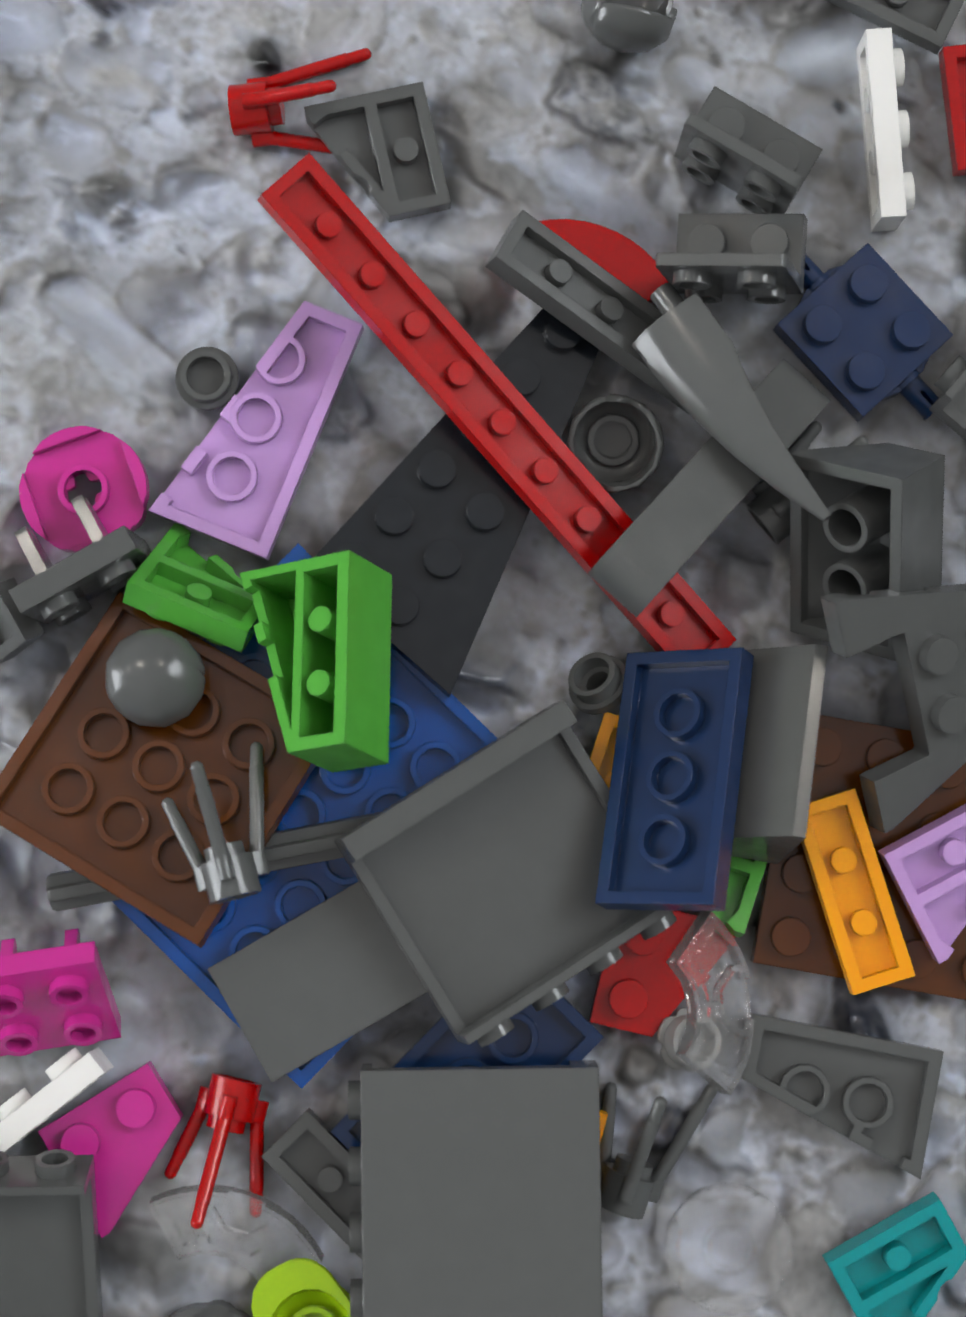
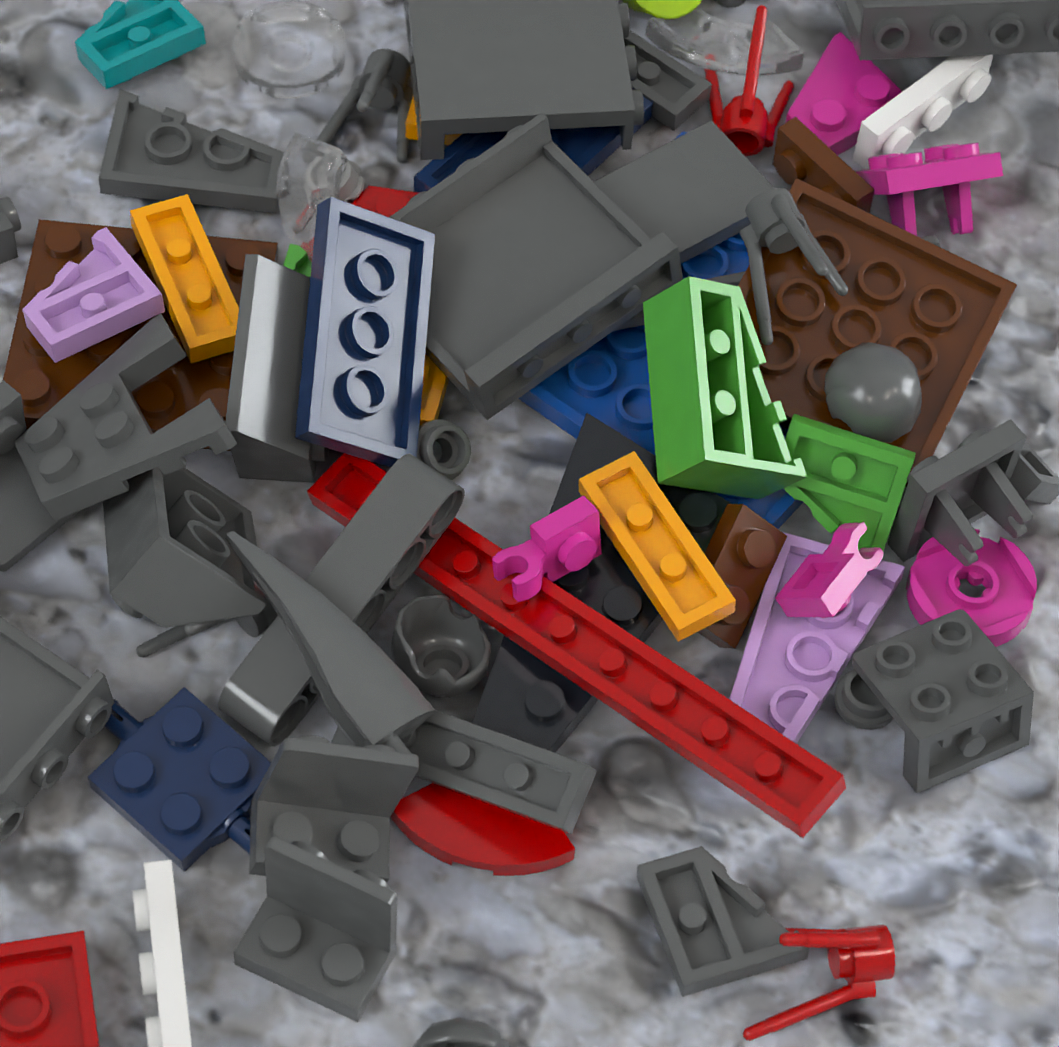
camera: 175 degrees right, 30 degrees down
none -> dark pink plate [492,495,602,602]
none -> light orange plate [579,451,736,642]
none -> reddish brown plate [698,504,787,649]
none -> reddish brown plate [772,117,875,213]
none -> dark pink plate [775,522,884,618]
none -> dark grey bracket [852,609,1034,794]

